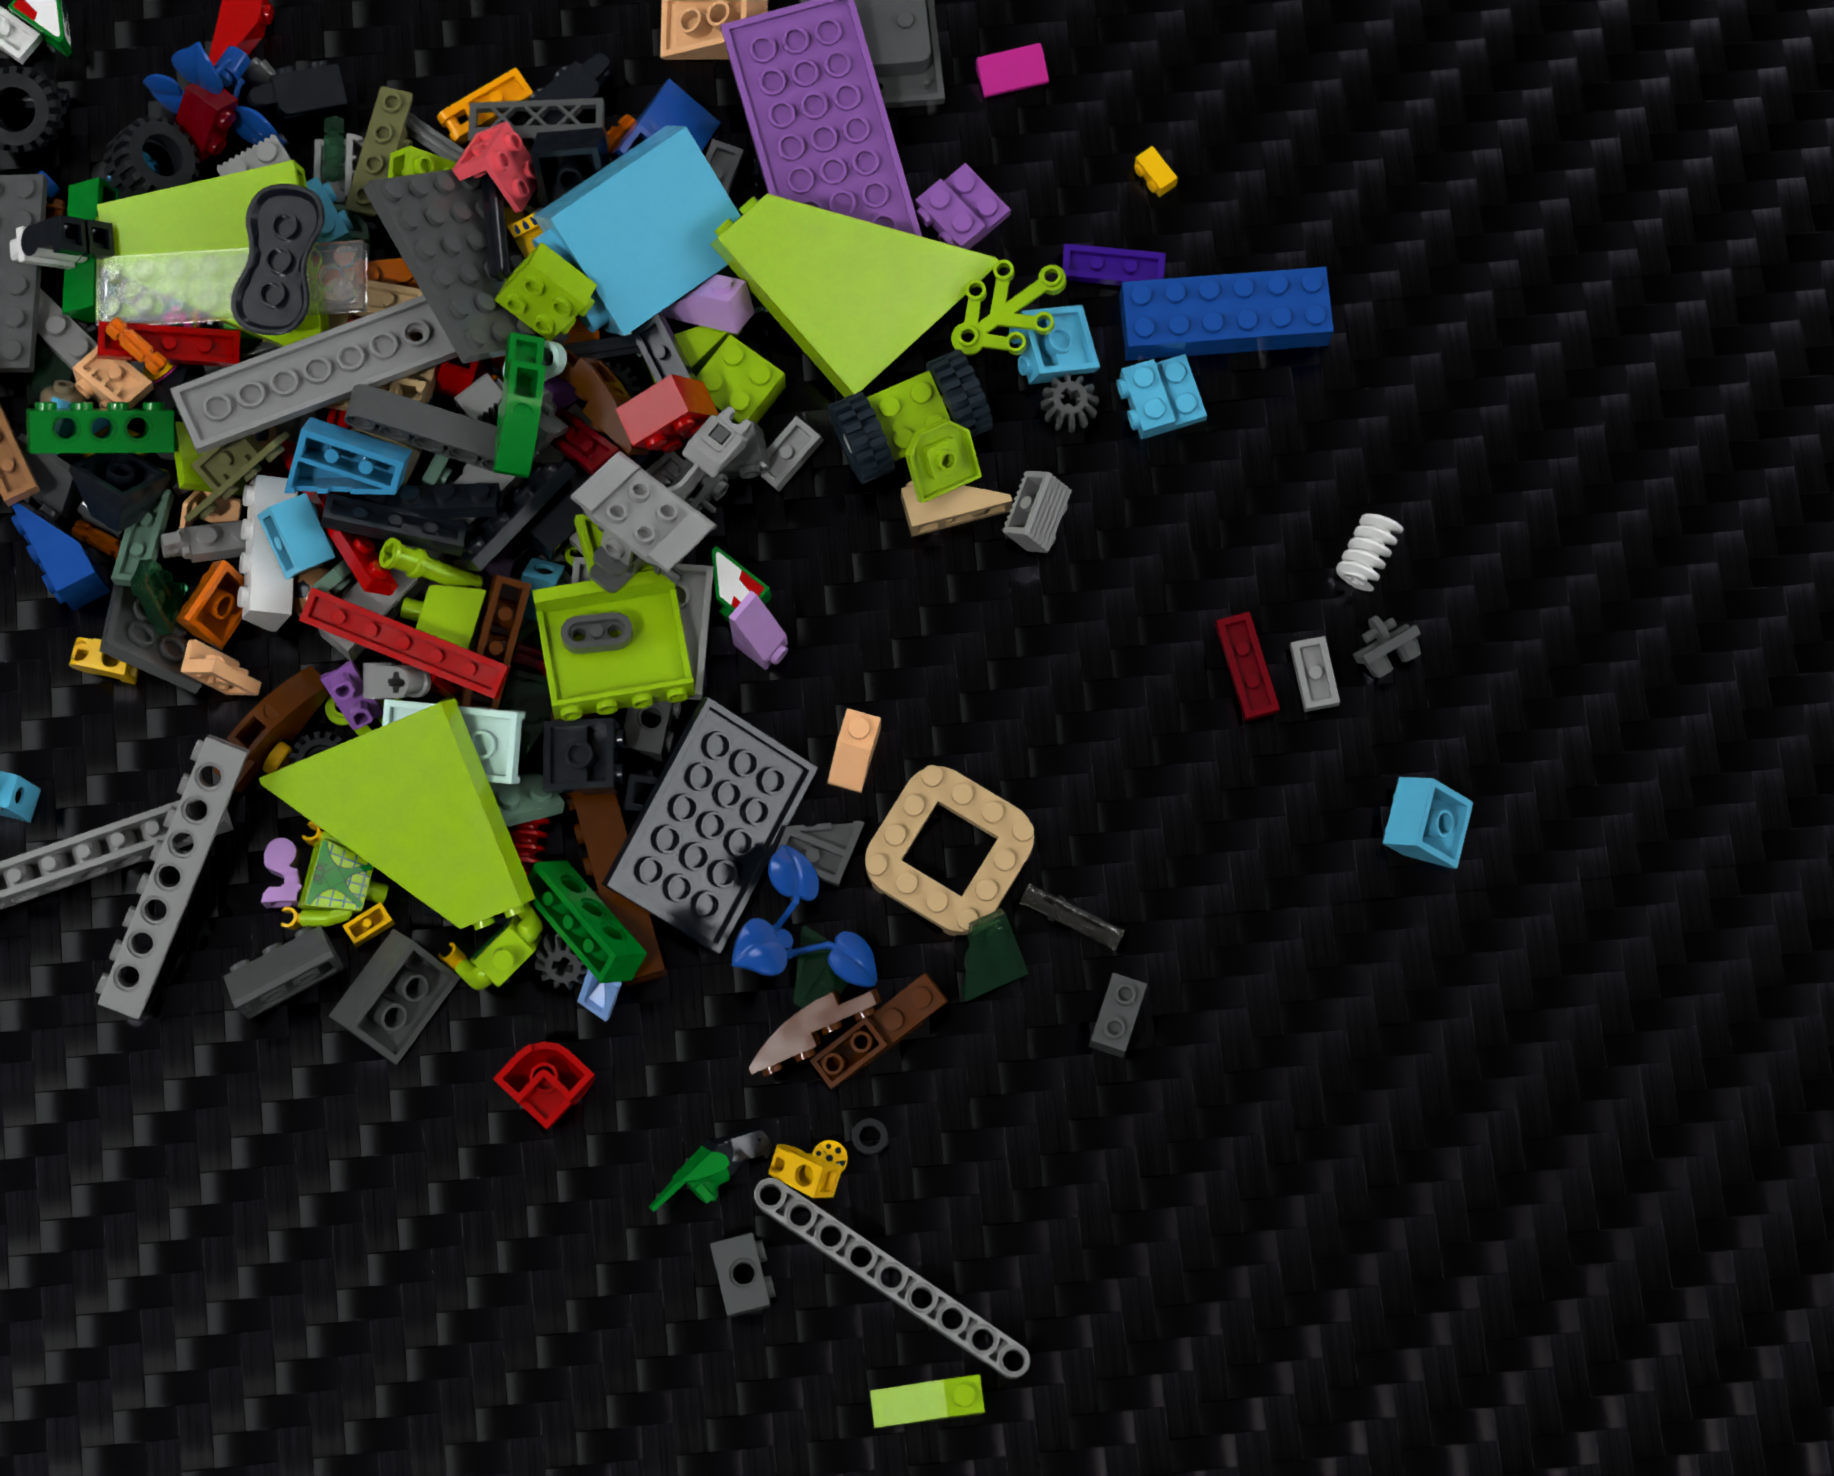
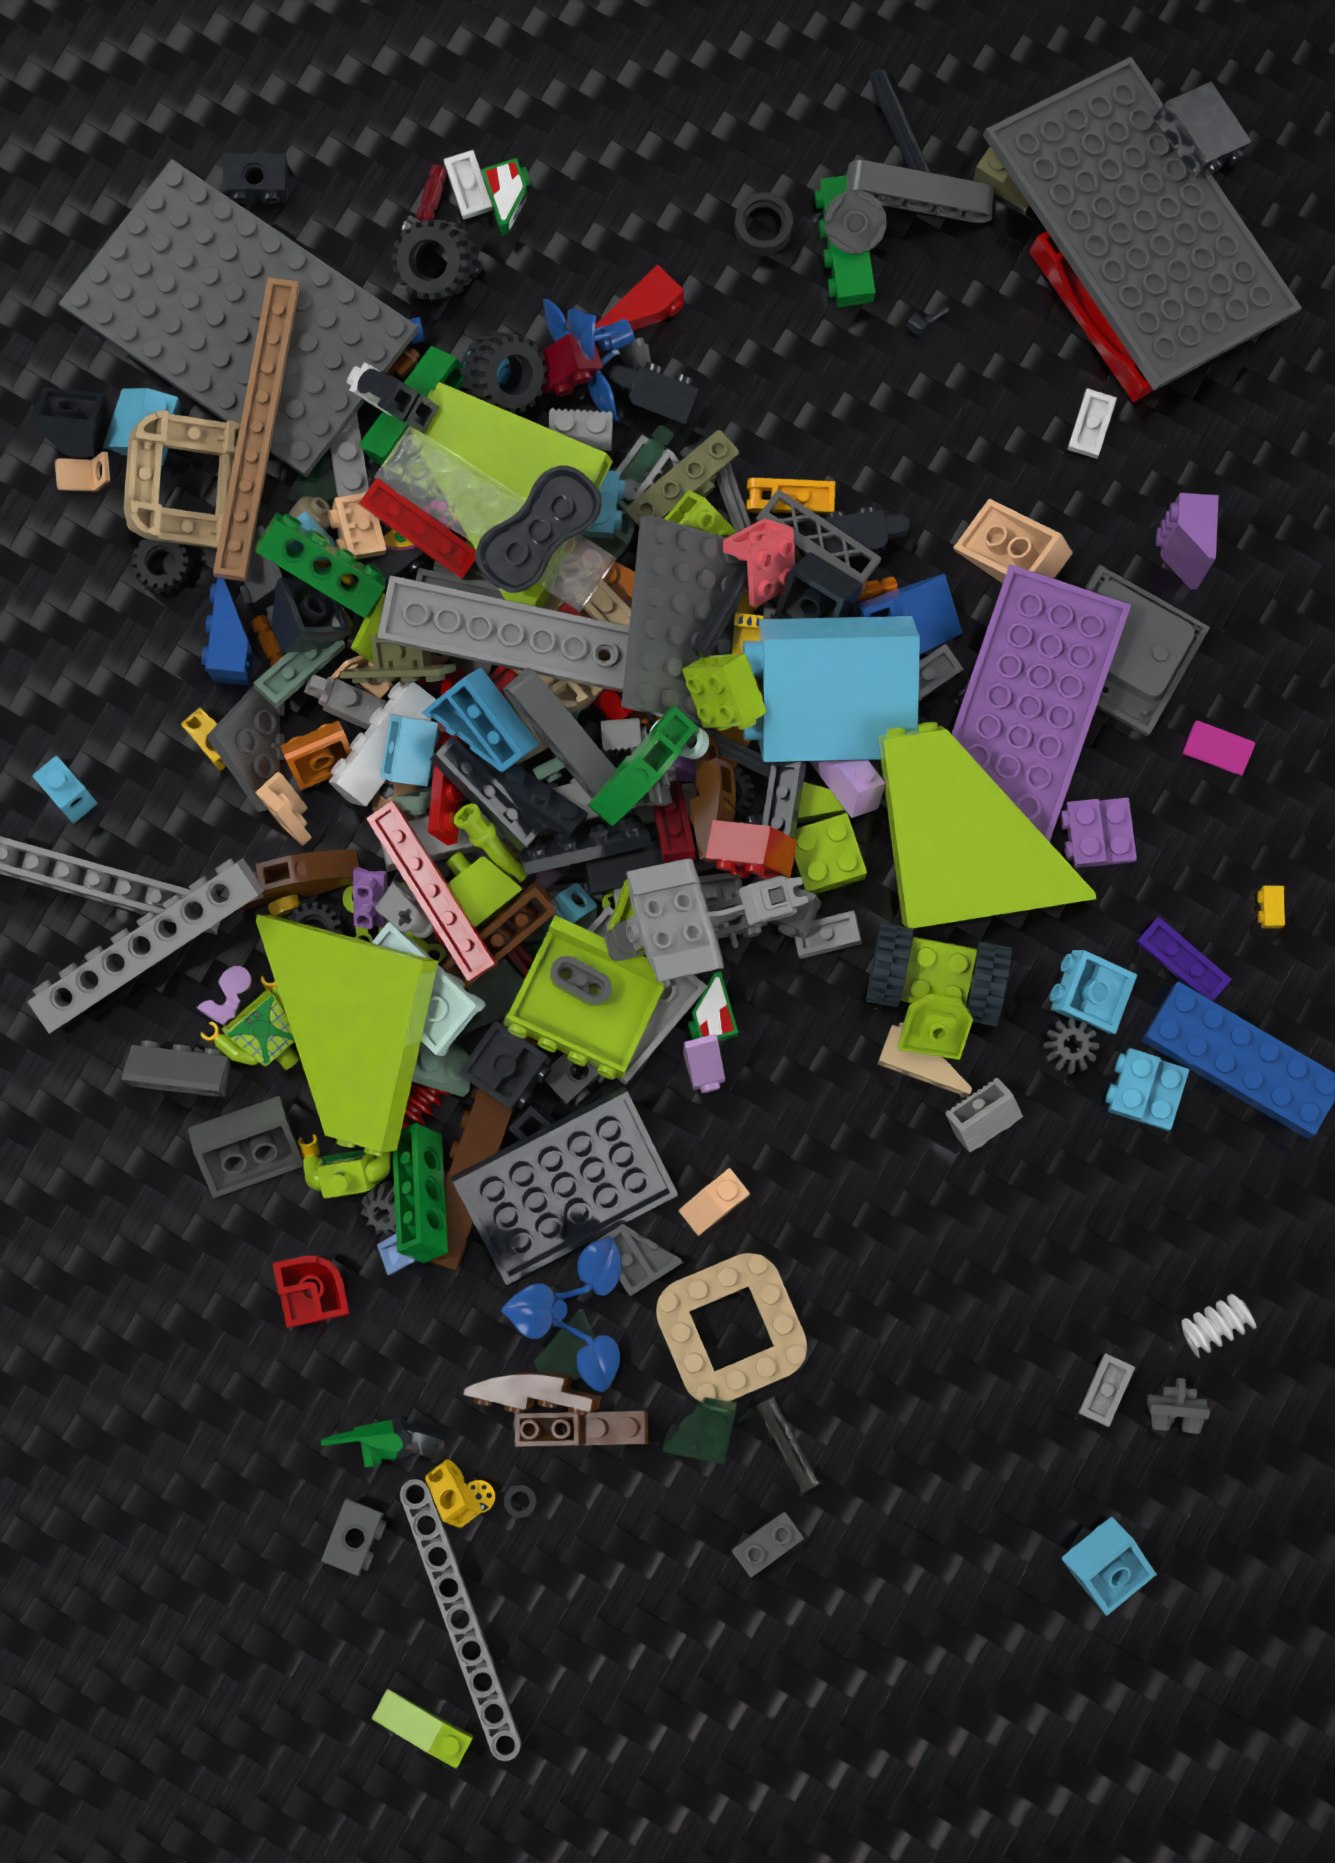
camera: 35 degrees right, 5 degrees up
orange axle [106,317,167,375] -> none
clear green wing [130,559,188,635] -> none
yellow piece [343,902,395,948] -> none
lime plant [951,260,1067,356] -> none
dark red plate [1215,611,1280,721] -> none

